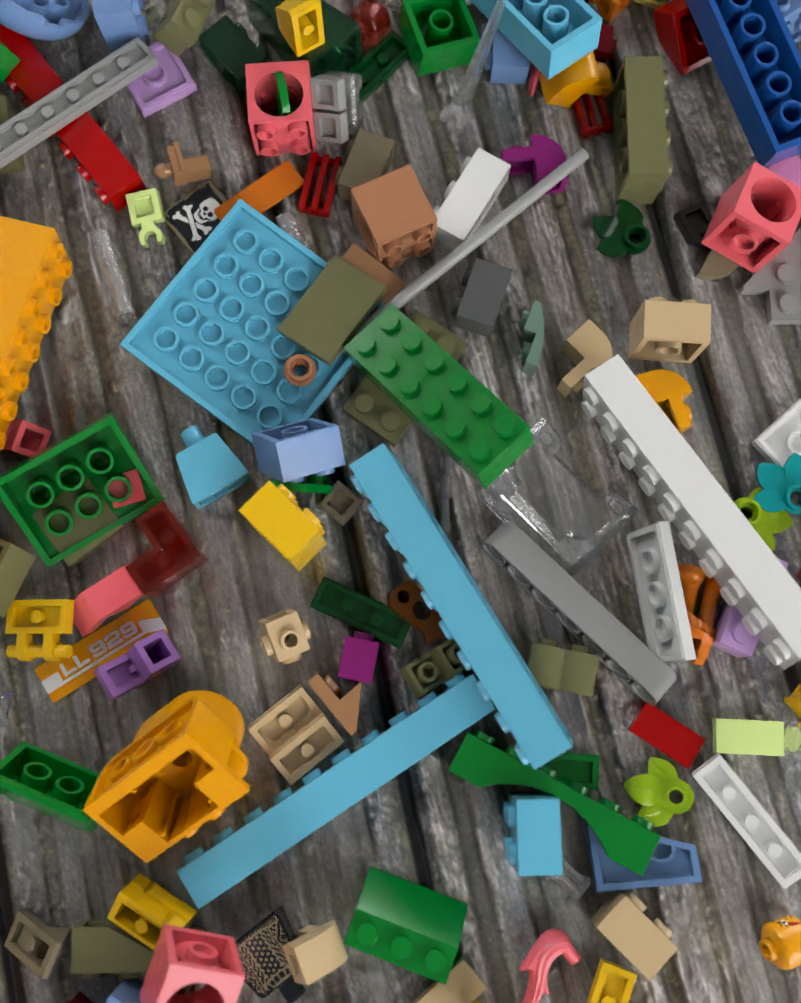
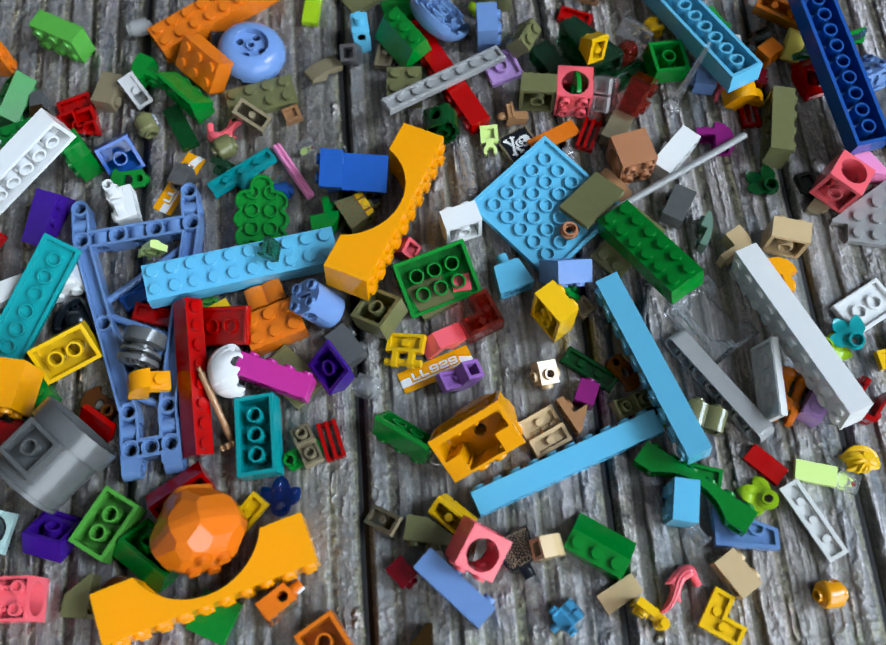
camera: 15 degrees right, 10 degrees down
none -> dark green brick [422,103,460,144]
none -> white brick [439,200,482,244]
none -> olive brick [518,72,557,113]
none -> clear red brick [618,71,659,118]

